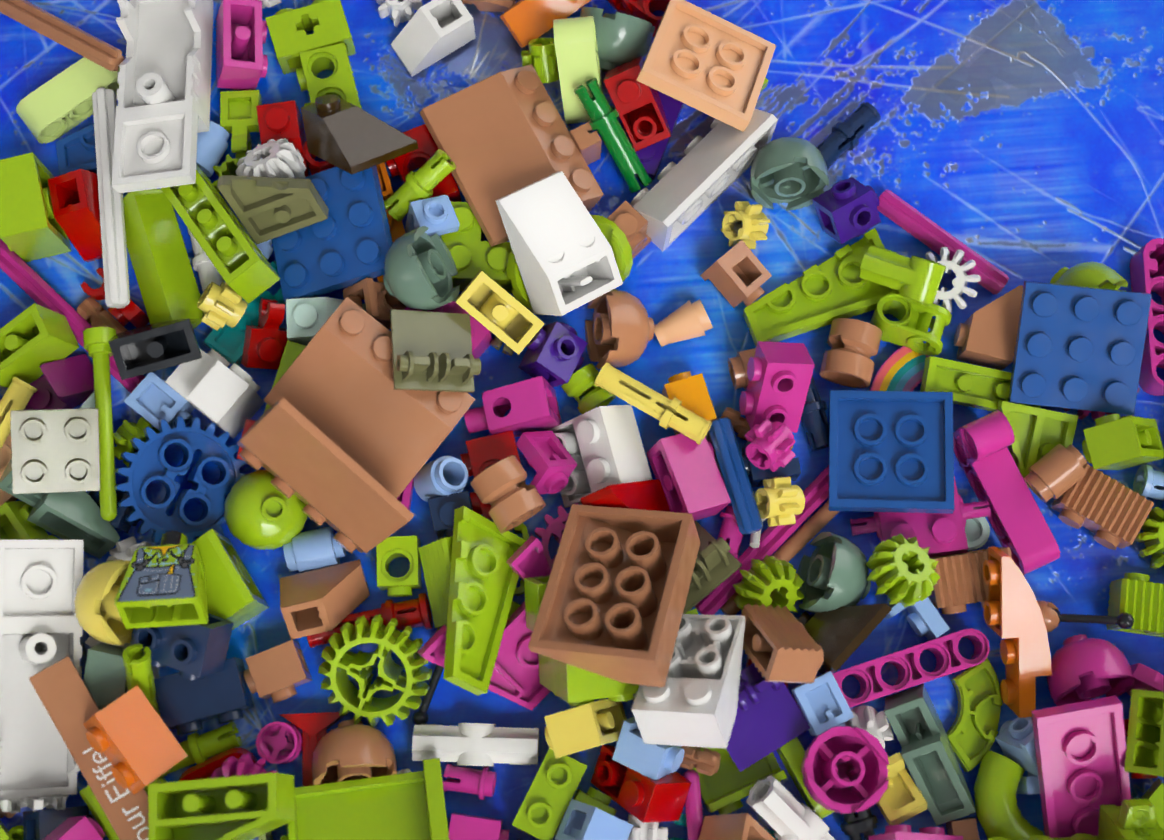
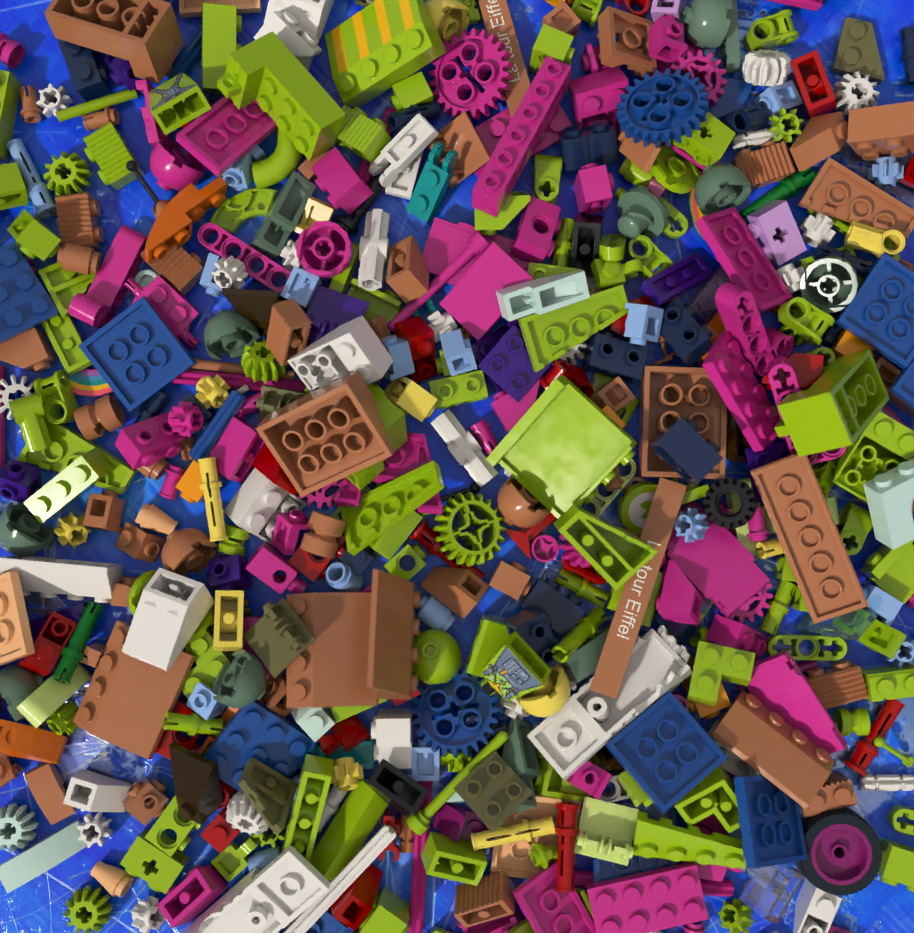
camera: 125 degrees left, 10 degrees up
orange brick [83,685,188,795] -> none
lime gear [866,534,940,608] -> none
none -> brick [23,448,113,524]
none -> nougat bracket [115,522,165,563]
none -> nougat brick [122,776,169,826]
none -> dark pink pin [159,464,186,500]
none -> white gear [212,255,248,289]

